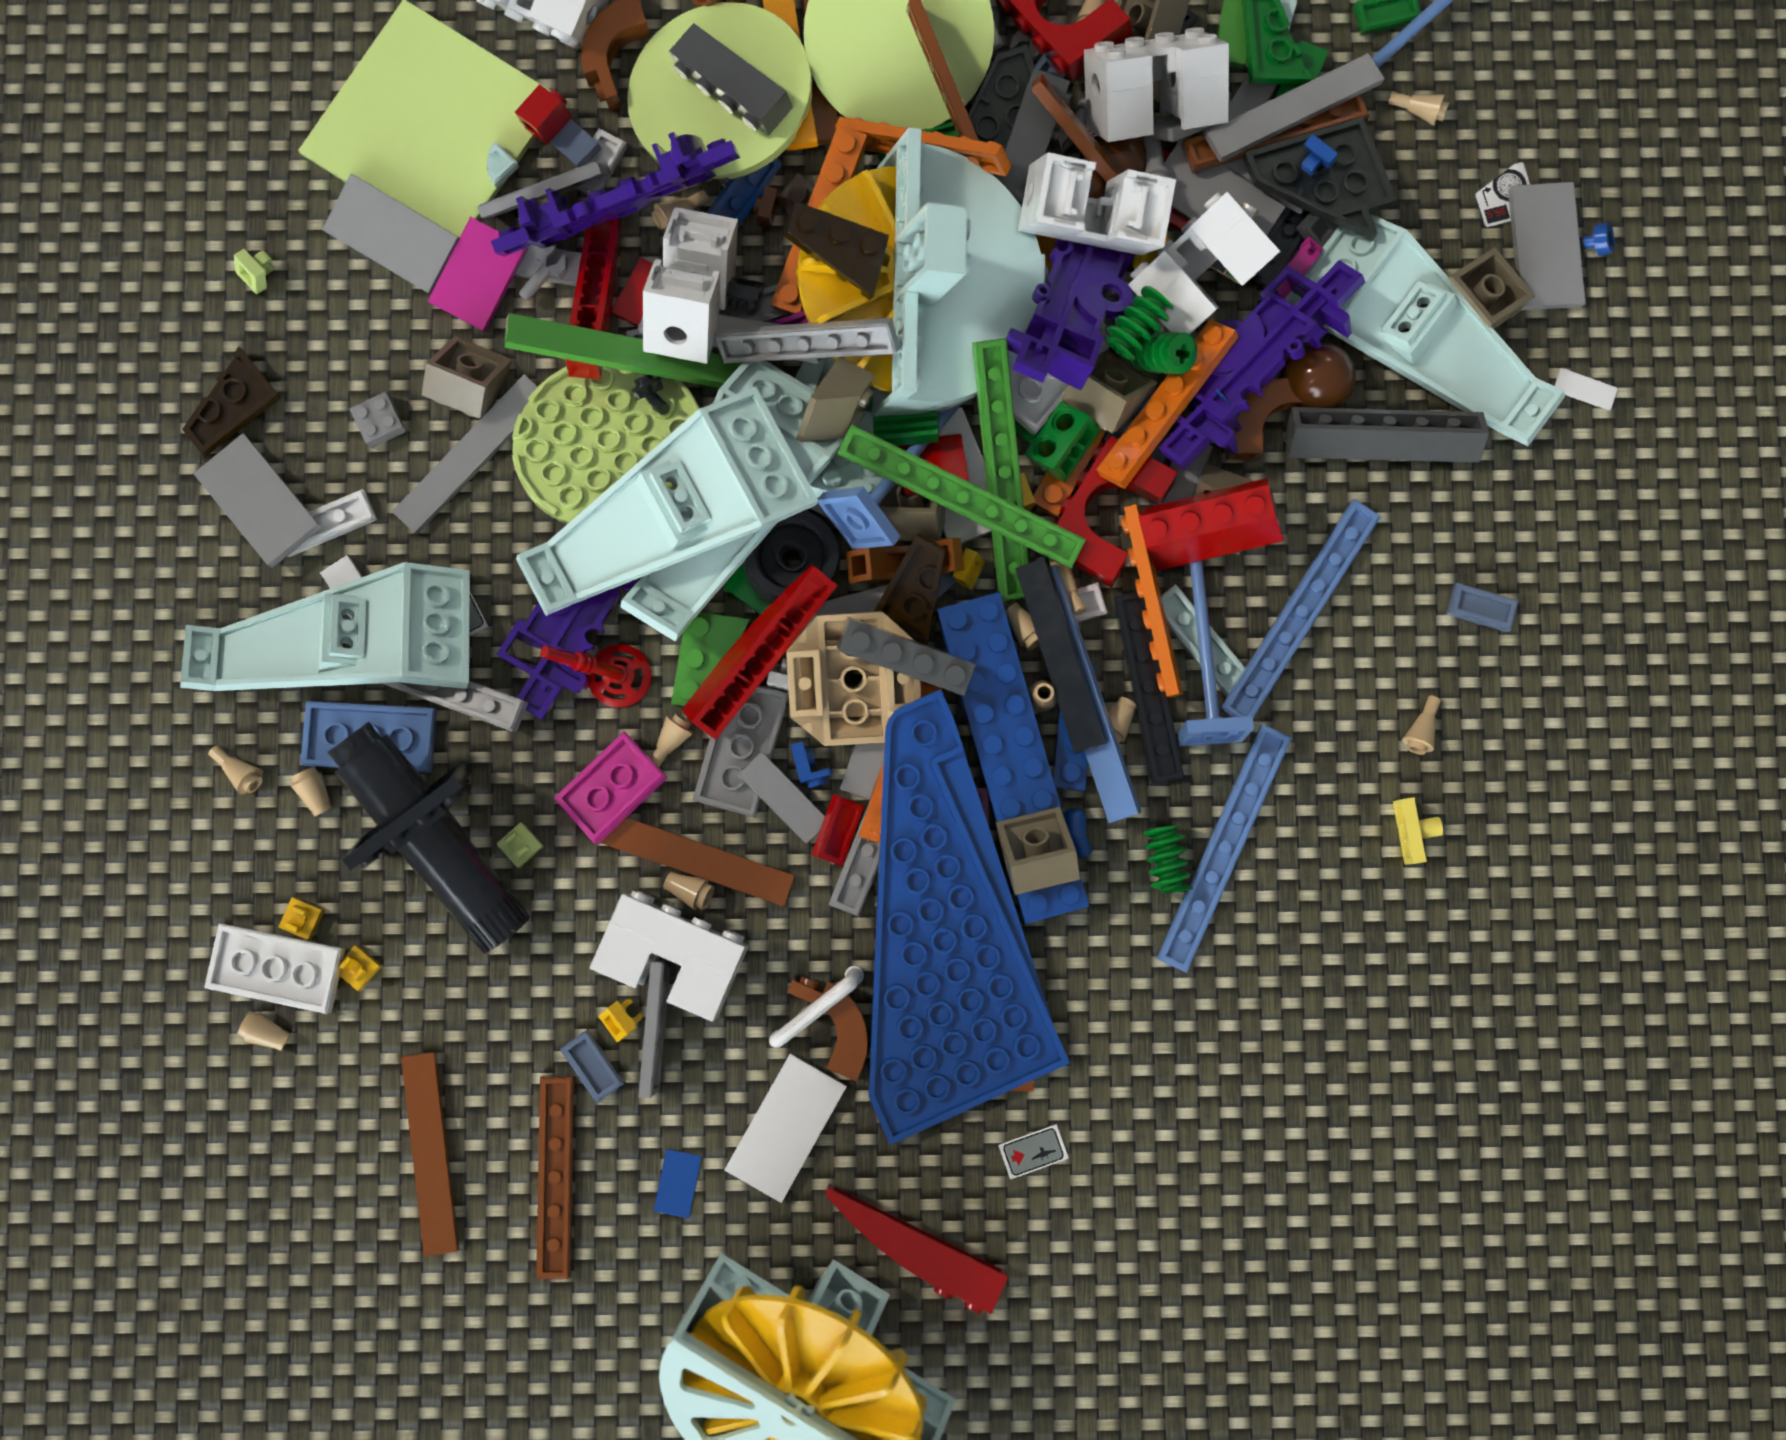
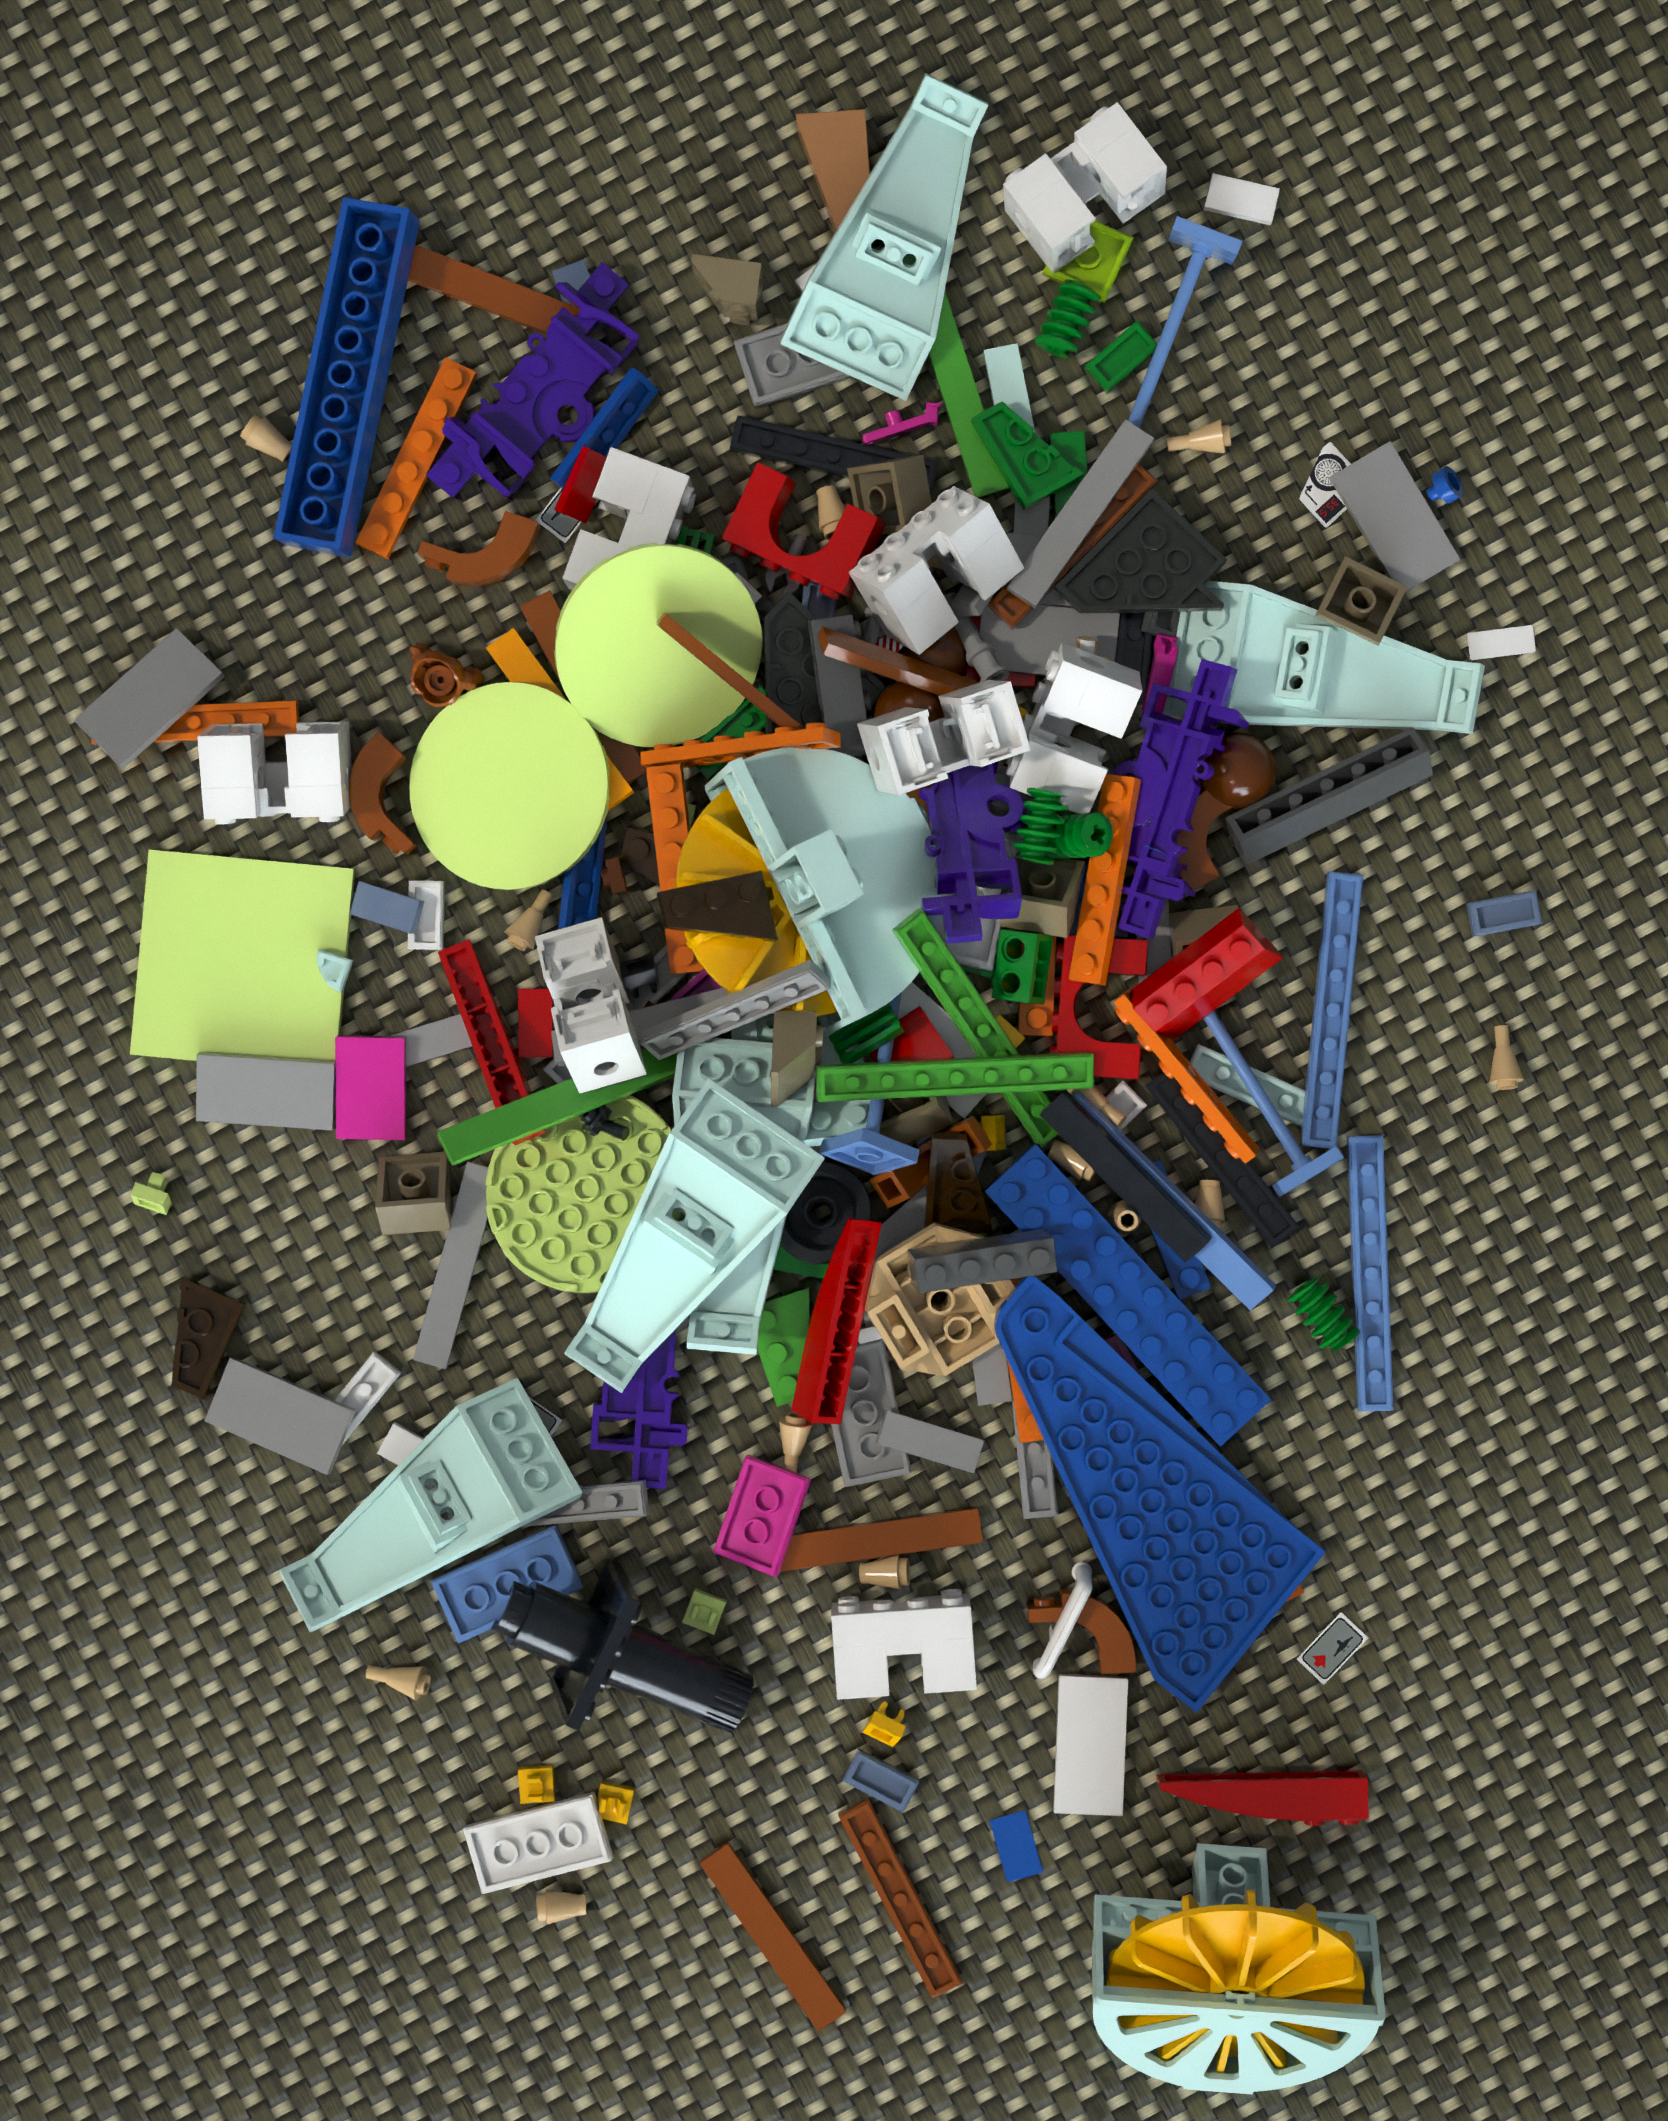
camera: 25 degrees left, 5 degrees up
tan cone [290,766,332,817] -> none
light grey piece [349,391,407,448] -> none
light grey tile [477,161,611,218] -> none
dark purple piece [491,132,740,257] -> none
red brick [515,84,572,145] -> none
light grey bar [519,246,568,301] -> none
red dish [540,644,652,708] -> none
light grey tile [638,960,671,1099] -> none
dark grey brick [669,23,793,136] -> none
blue bracket [790,741,832,788] -> none
red tile [811,794,865,867] -> none
dark tan slope [996,807,1080,895] -> none
blue arm [1064,809,1093,858] -> none
blue tile [1301,134,1338,176] -> none
light yellow tile [1393,797,1443,865] -> none

